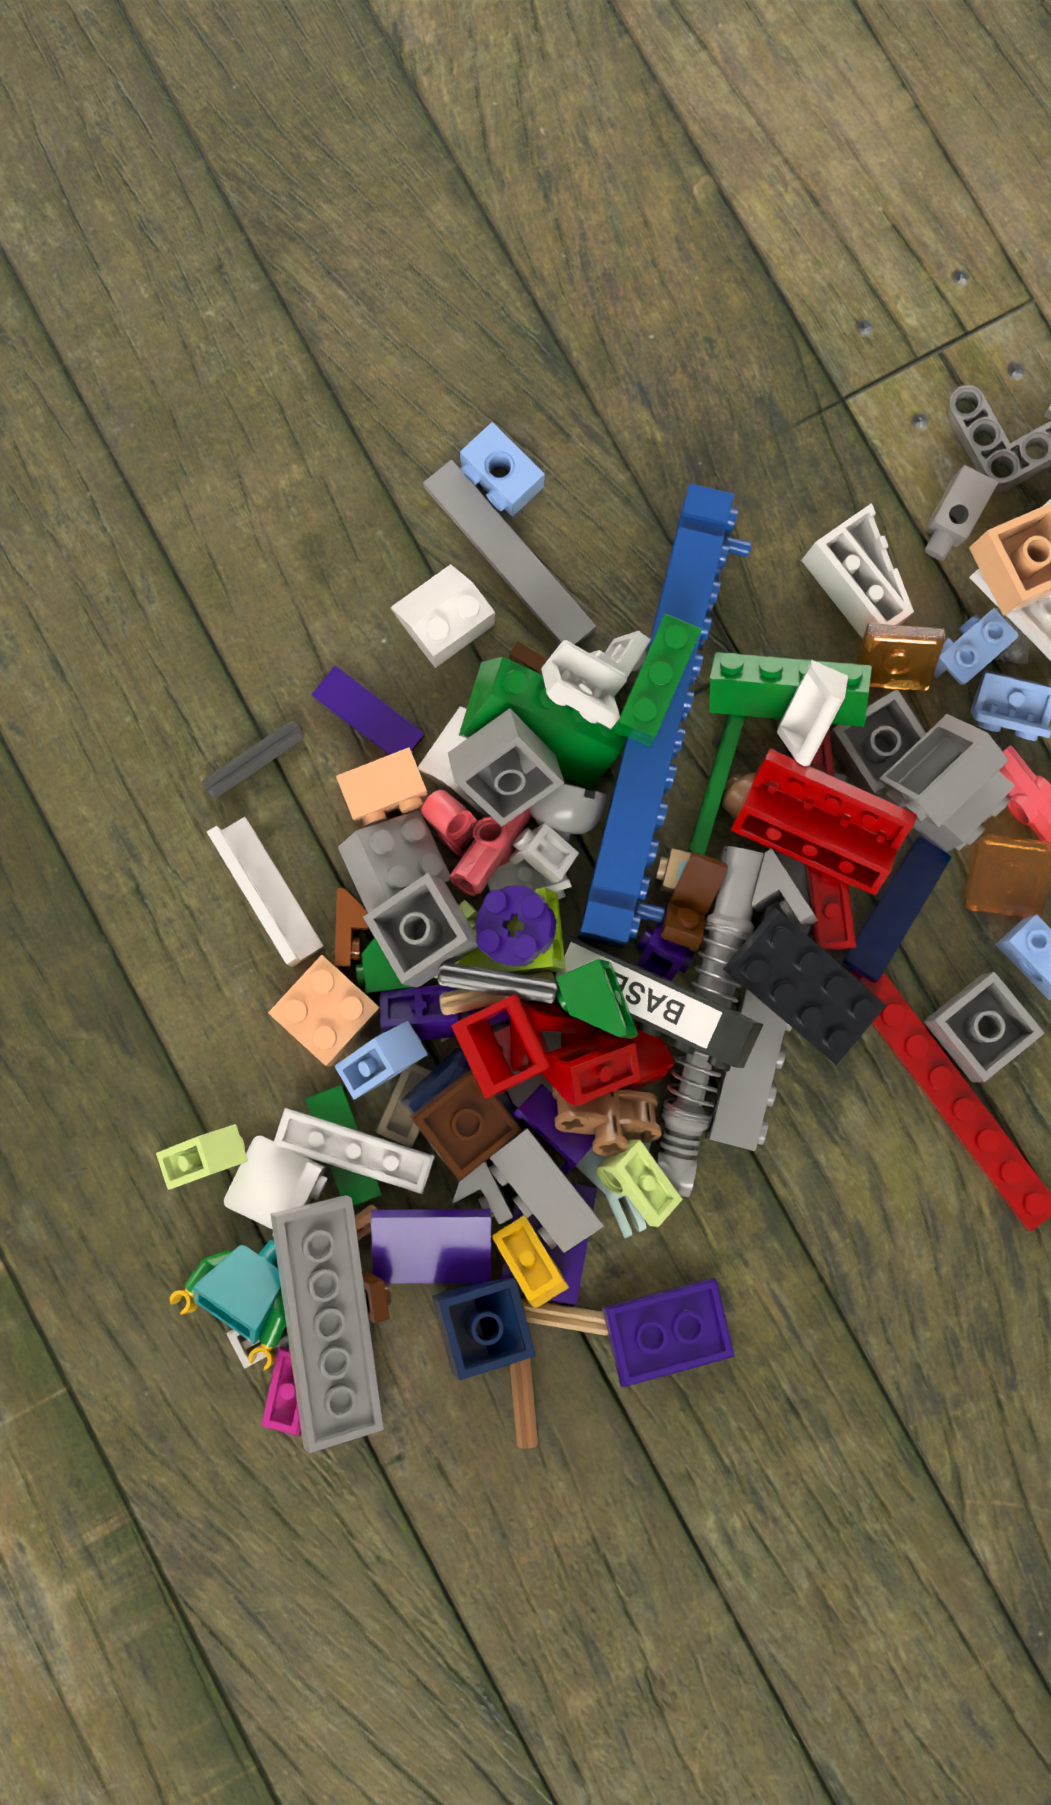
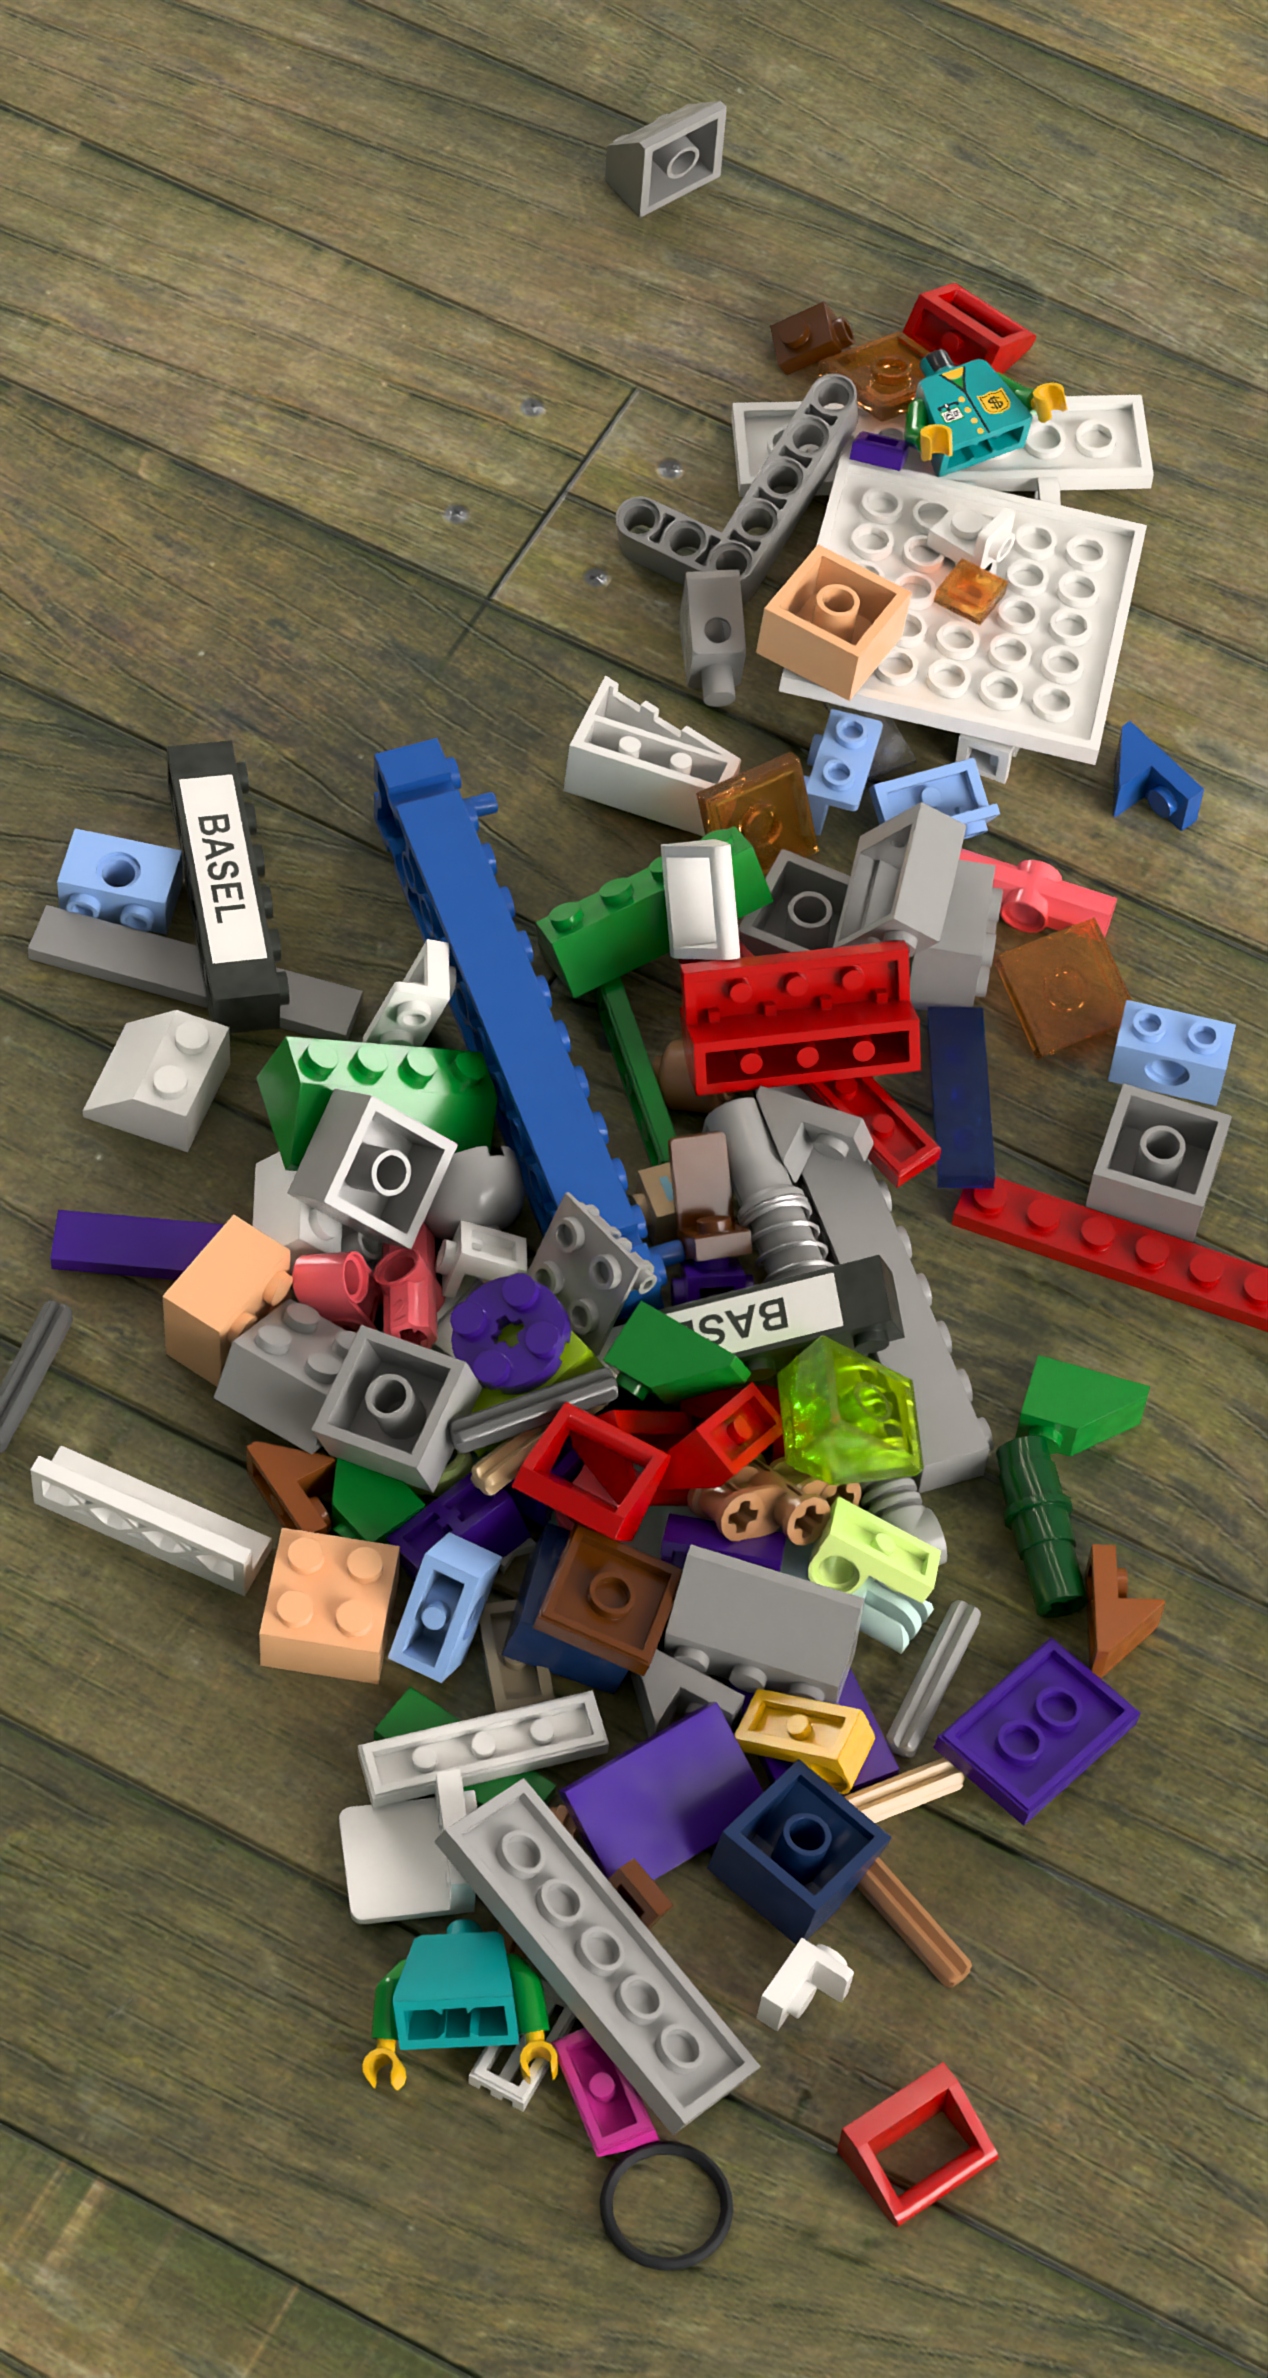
camera: 30 degrees left, 25 degrees down
yellowish green slope [156,1124,248,1190] -> none
white bracket [541,640,627,729] -> none
green brick [615,613,702,747] -> none
black plate [723,908,887,1065] -> none
none -> pearl dark grey brick [167,740,290,1034]
none -> light grey hinge [526,1192,657,1356]
none -> black tyre [600,2141,734,2271]
none -> white bracket [757,1938,854,2031]
none -> clear neon green slope [777,1335,924,1486]
none -> tile [837,2062,999,2227]
none -> light grey axle [886,1600,981,1759]
none -> dark green piece [996,1436,1088,1618]
none -> green slope [1015,1355,1150,1457]
none -> dark orange slope [1085,1544,1165,1678]

